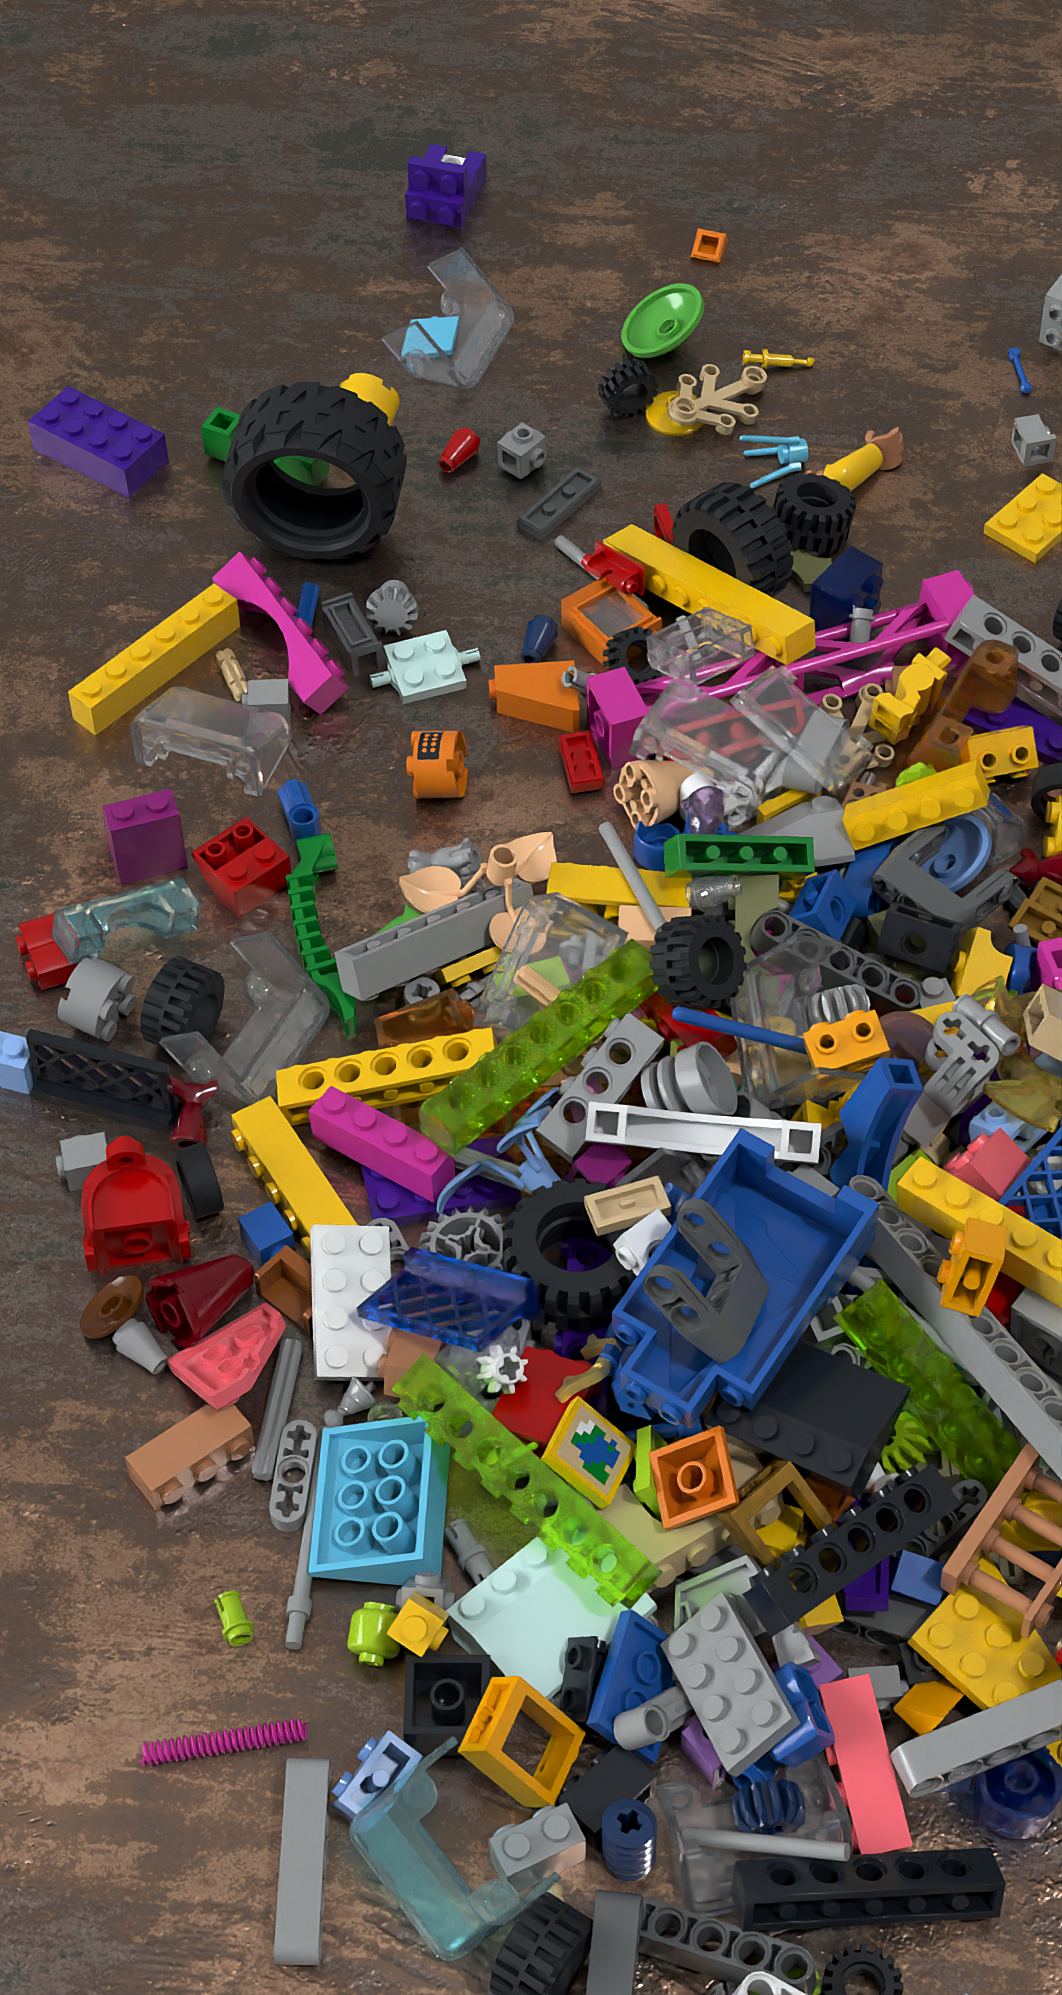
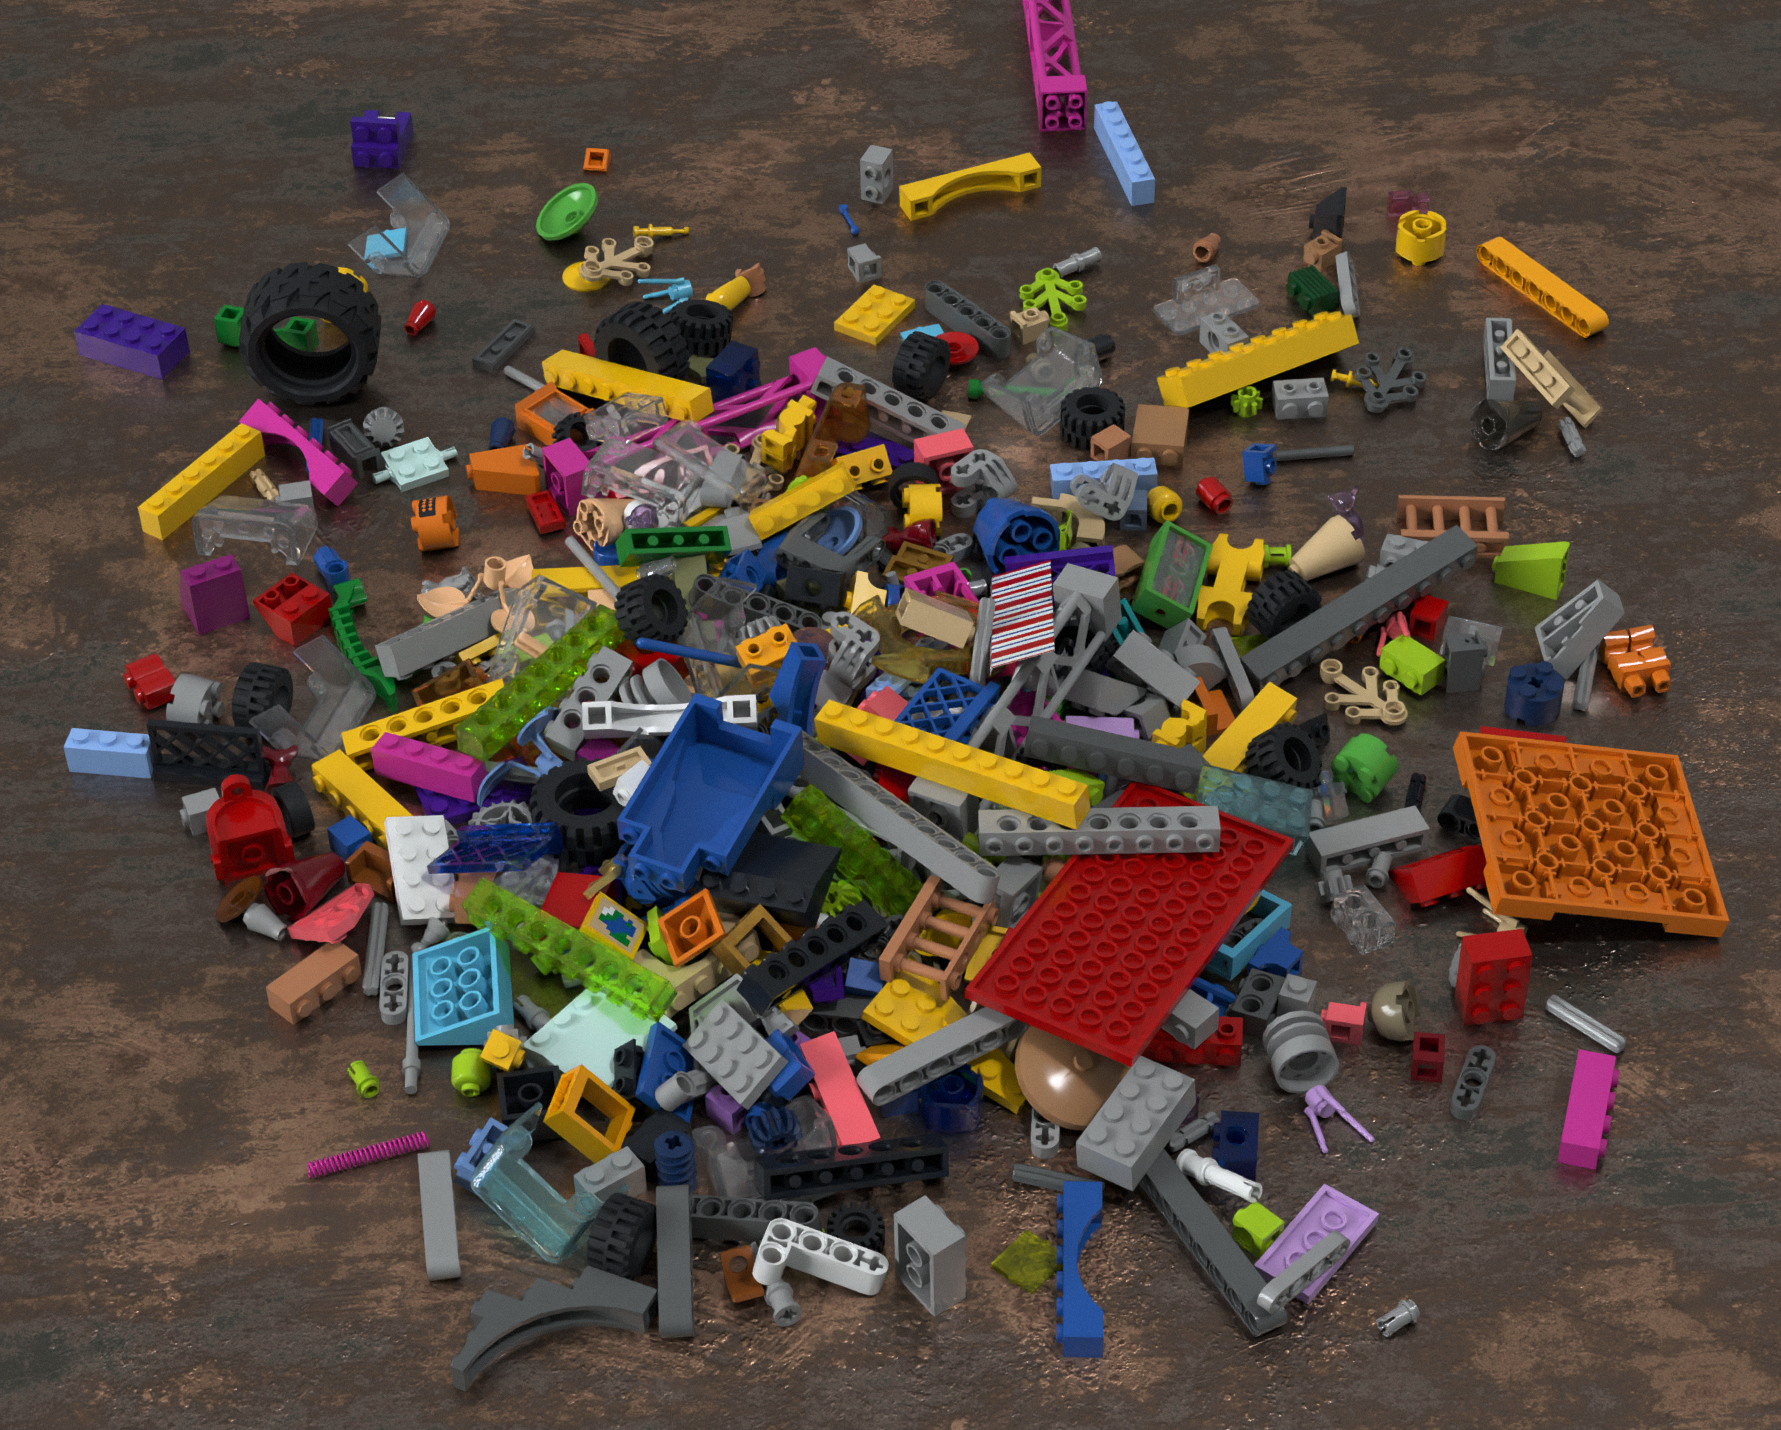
camera: 10 degrees left, 10 degrees down
clear light blue arch [51,877,202,964] -> none
white gear [476,1345,528,1394] -> none
light grey brick [497,422,547,480] -> none
red hinge [581,540,646,596] -> none
black tyre [598,358,659,419] -> none
dark grey connector [643,1198,769,1363] -> none
light grey bar [681,1826,850,1862] -> none
light grey pin [849,608,876,643] -> none
light orange brick [937,1216,1008,1318] -> none
light grey pin [952,994,1021,1056] -> none

